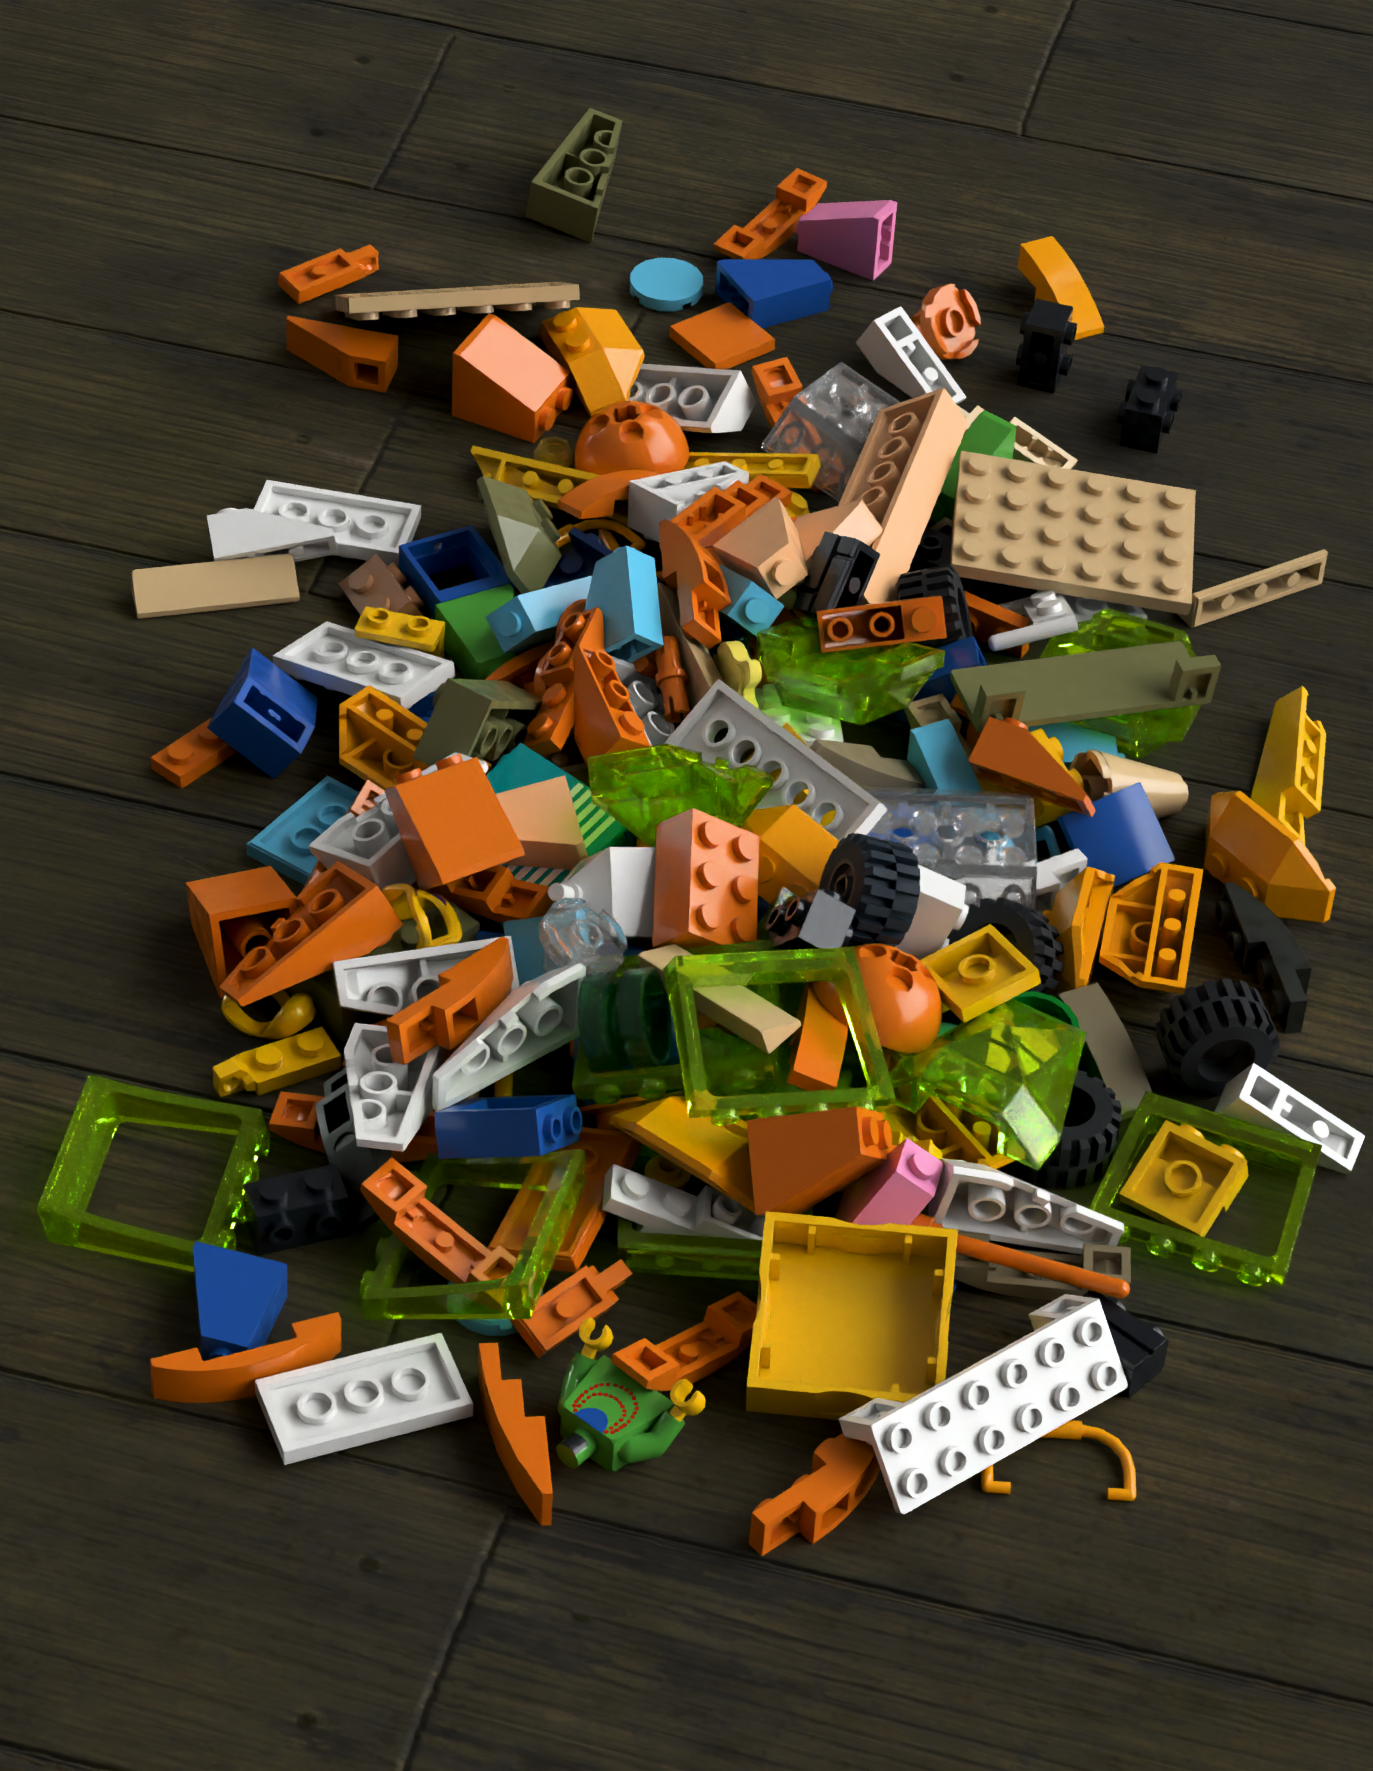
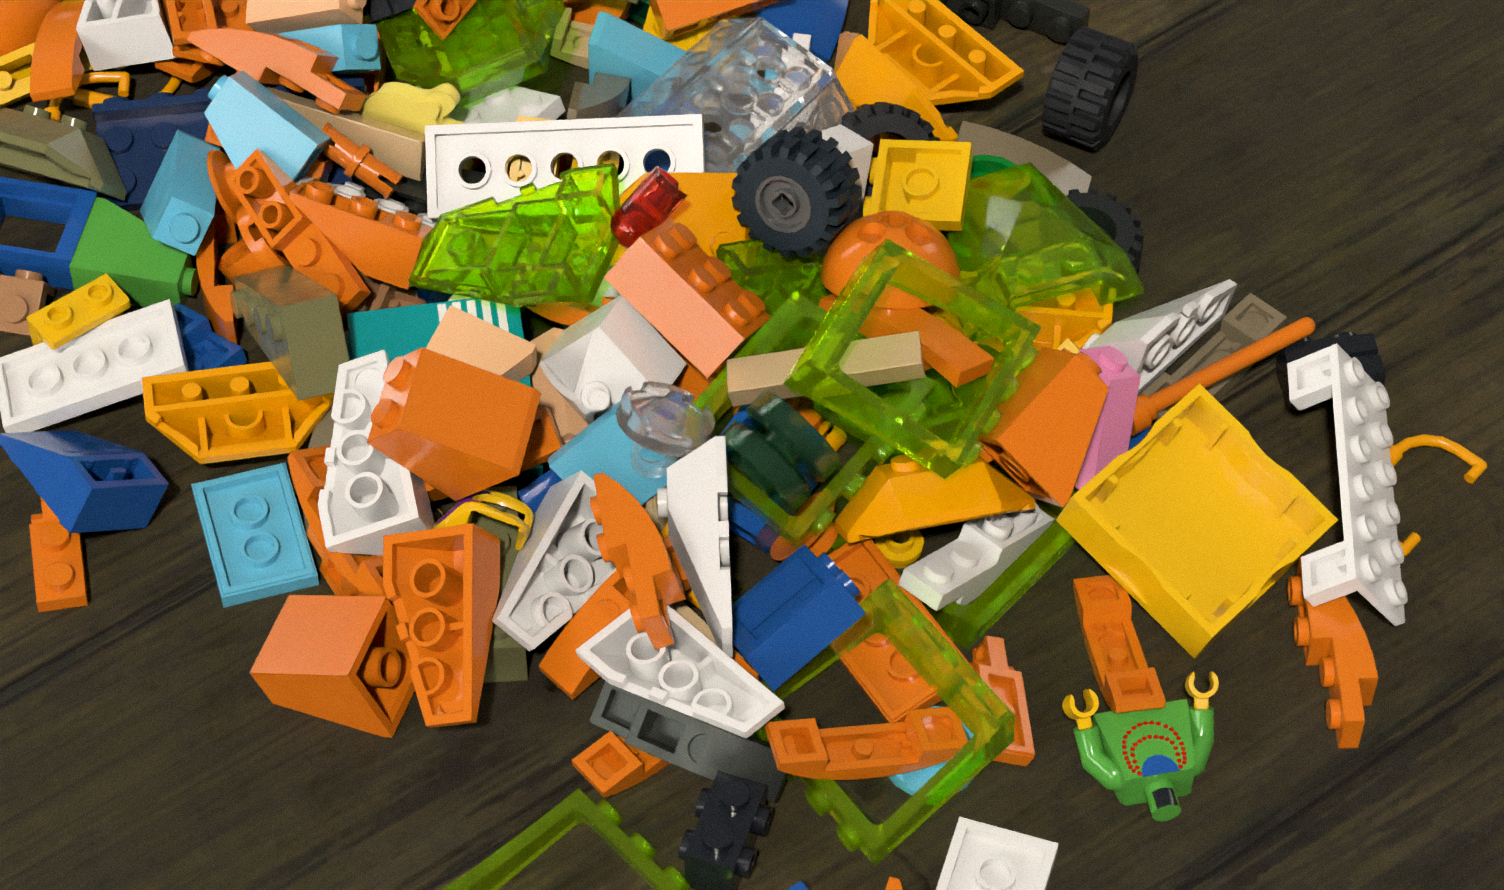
camera: 50 degrees left, 10 degrees up
yellow hinge [212,1027,341,1097] -> none
yellow piece [222,989,316,1040] -> none
orange slope [478,1342,553,1526] -> none
brick [760,889,856,974] -> none
clear neon green windscreen [1088,1091,1322,1286] -> none
yellow plate [1119,1120,1249,1242] -> none
white slope [1212,1063,1365,1174] -> none
none -> clear red piece [610,166,688,249]

